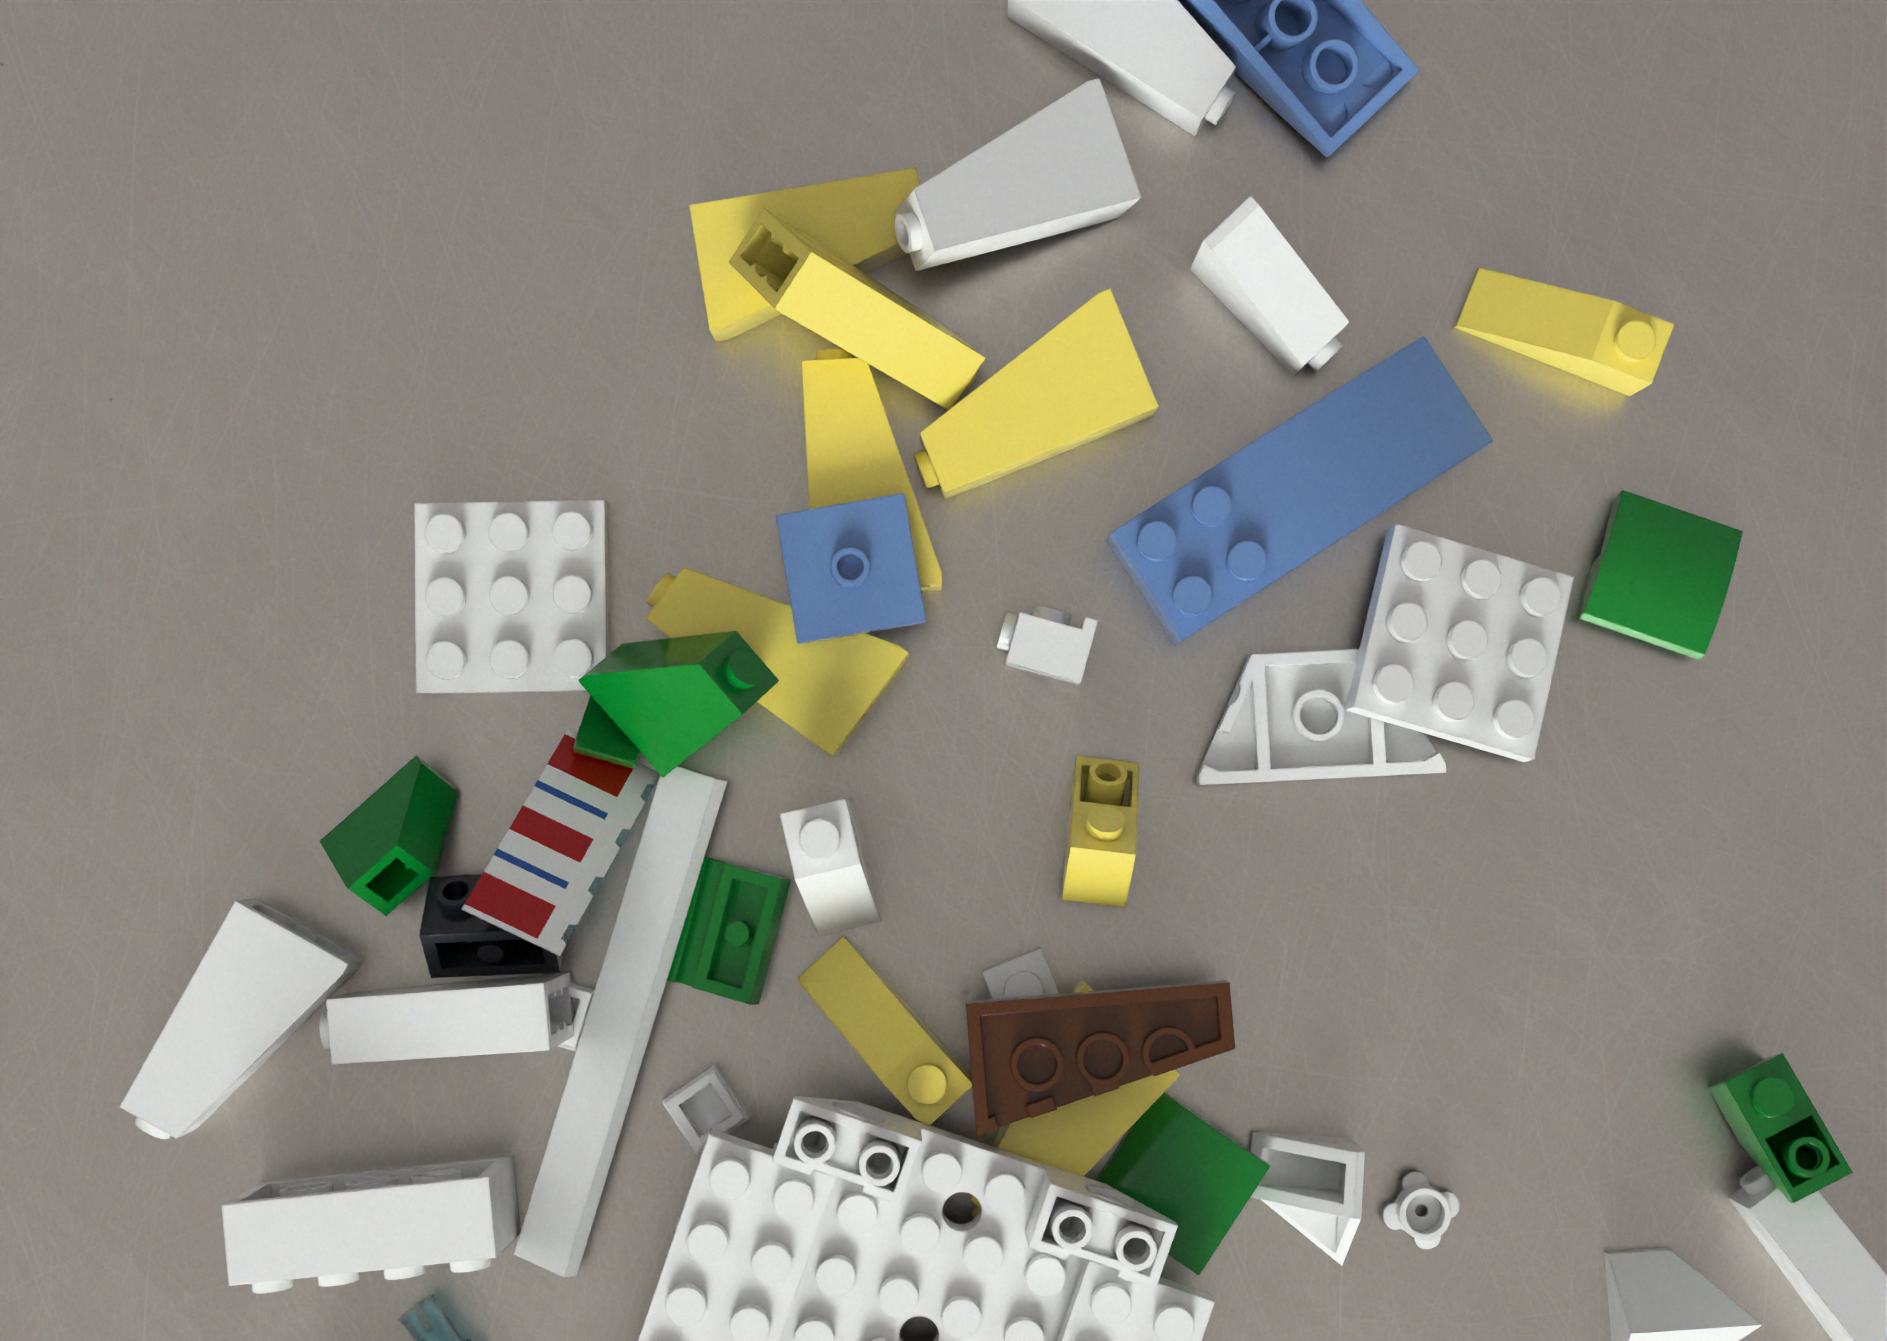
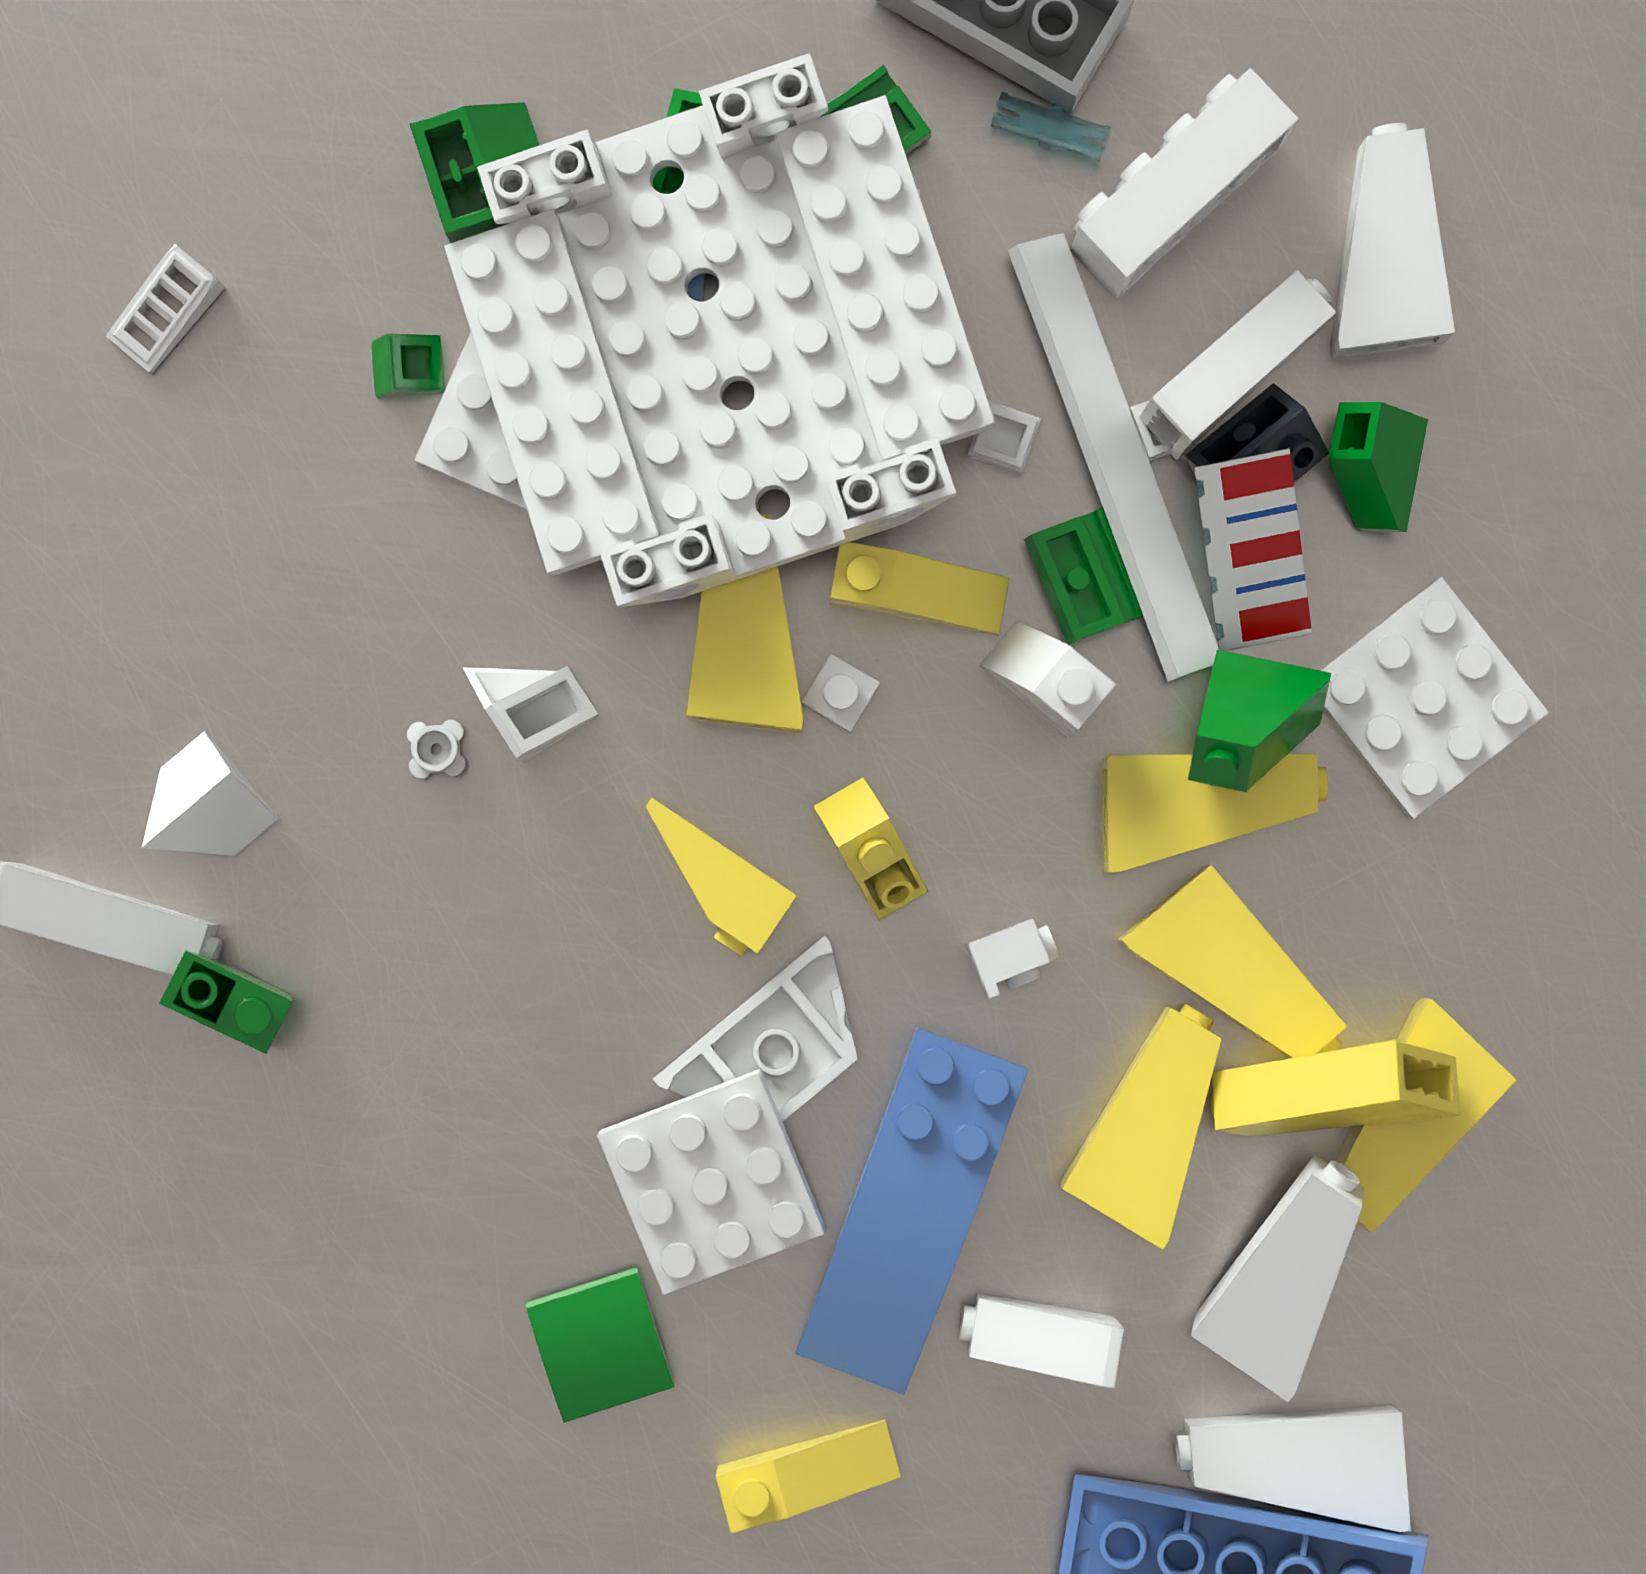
camera: 140 degrees right, 0 degrees up
green slope [573,695,641,770] -> none
medium blue plate [776,493,926,645] -> none
reddish brown wing [966,980,1235,1137] -> none
green slope [1095,1092,1270,1275] -> none
none -> light yellow slope [646,798,797,956]

